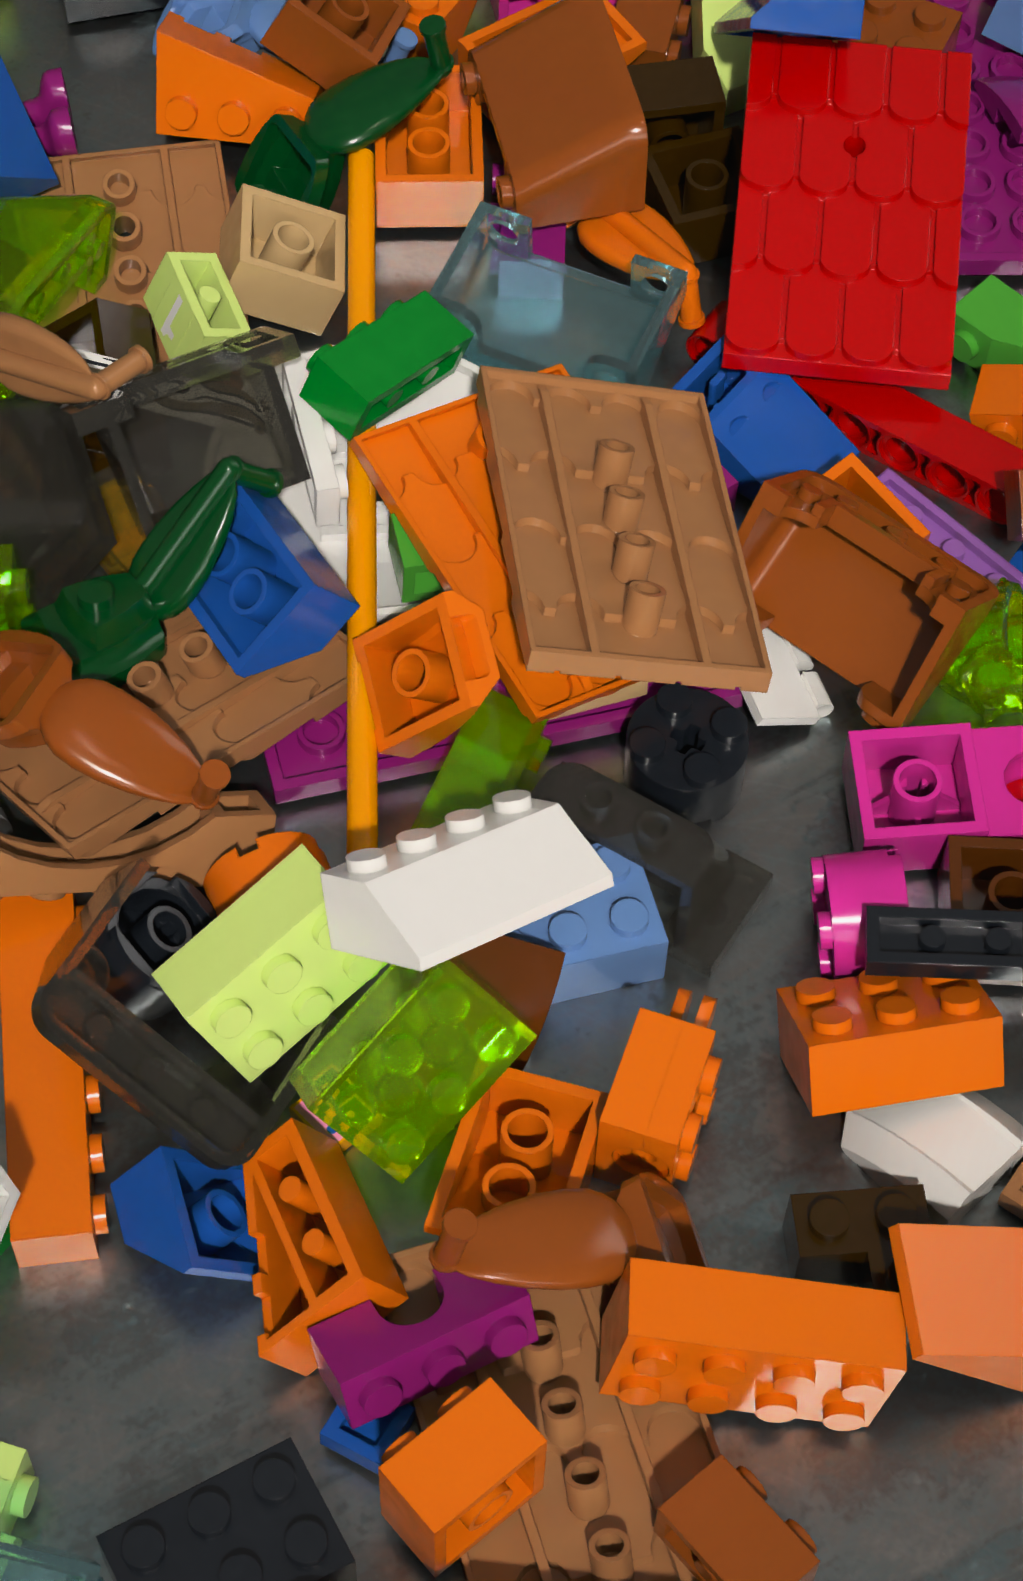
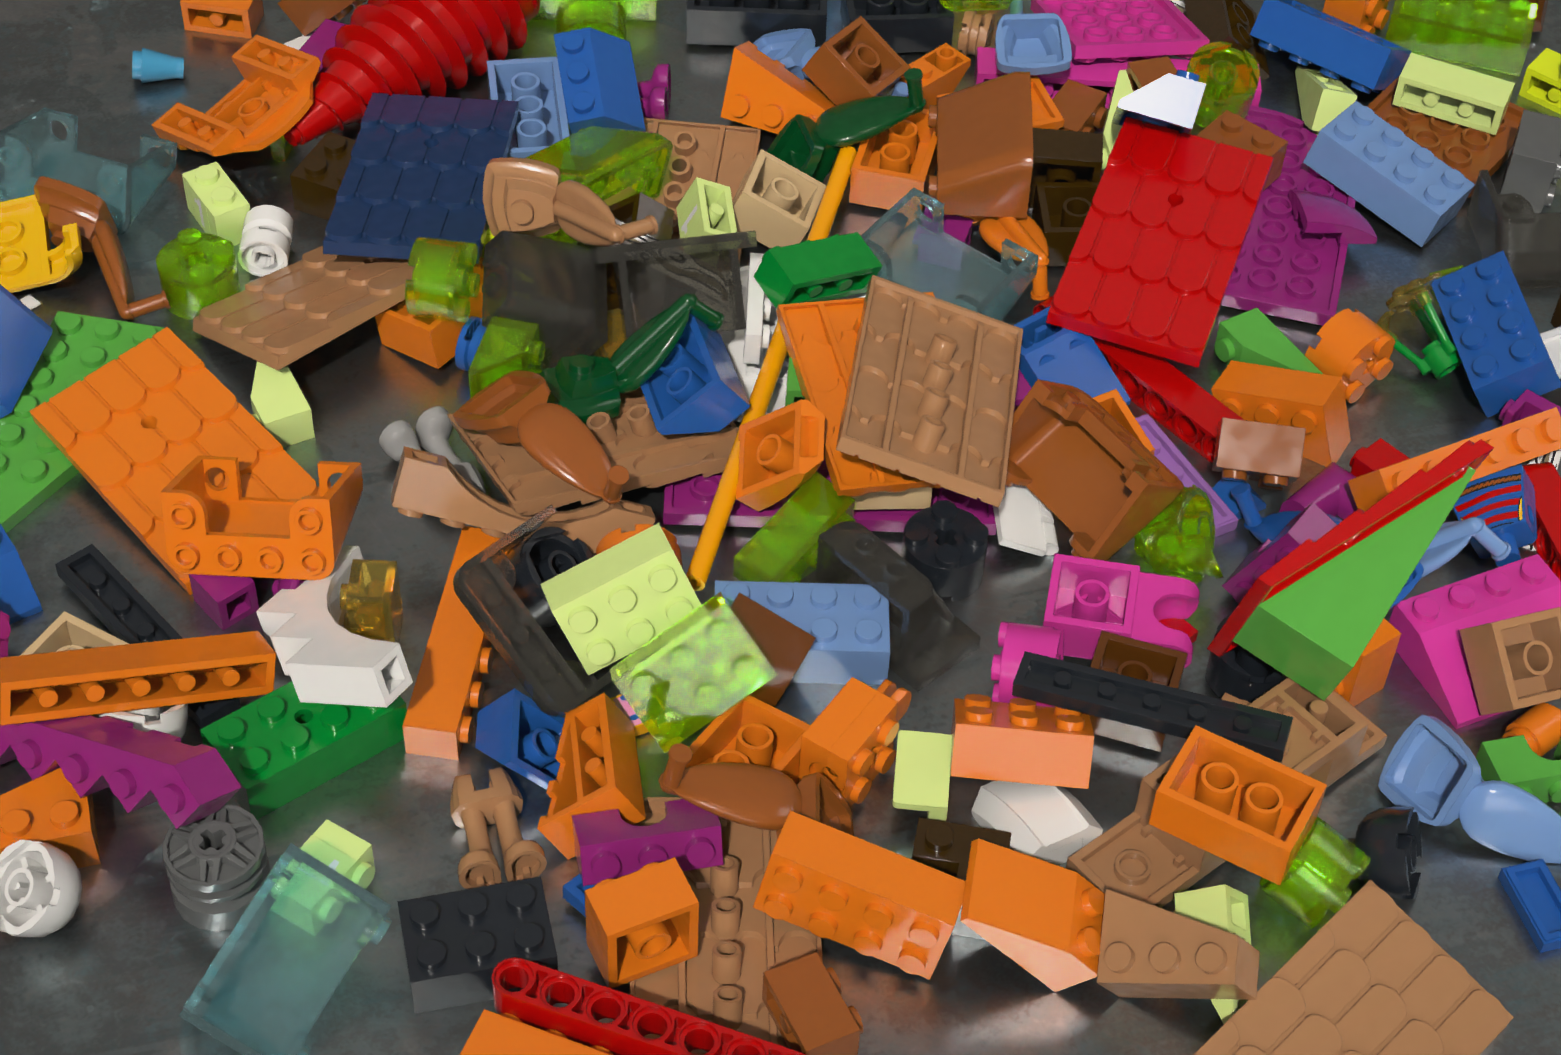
camera: 15 degrees right, 10 degrees down
white slope [320,790,614,972] -> none
none -> medium nougat piece [450,767,547,889]
none -> yellowish green panel [892,730,952,822]

